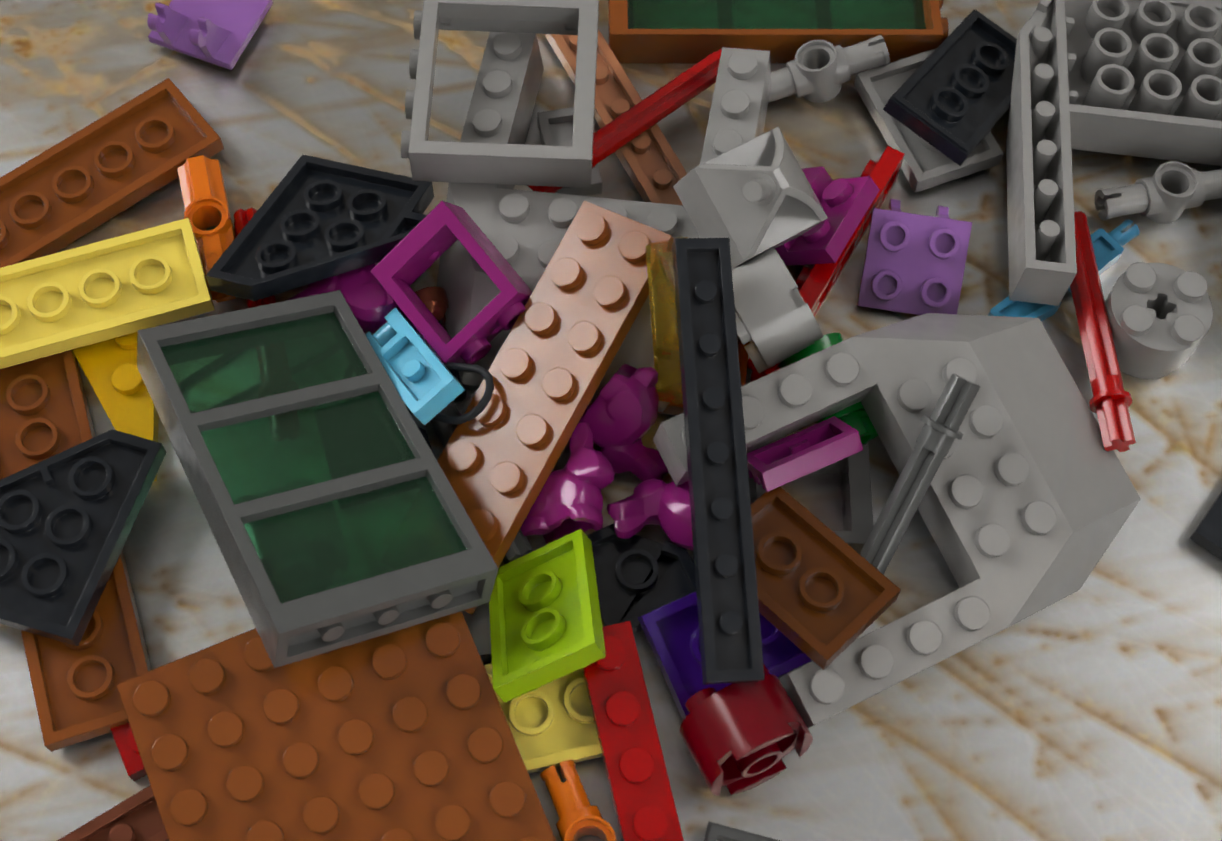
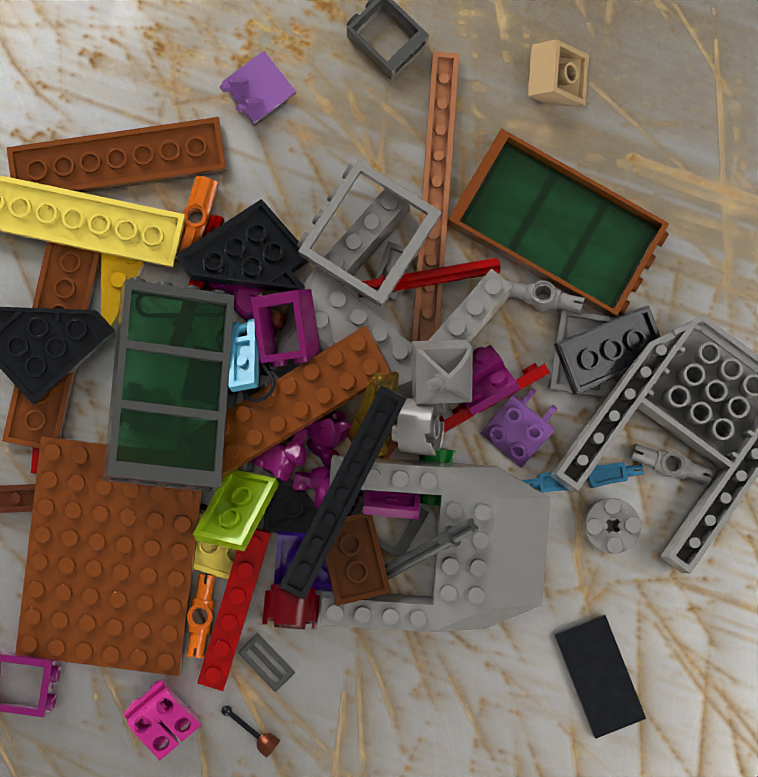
camera: 25 degrees right, 20 degrees up
red axle [1070,211,1136,452] -> none

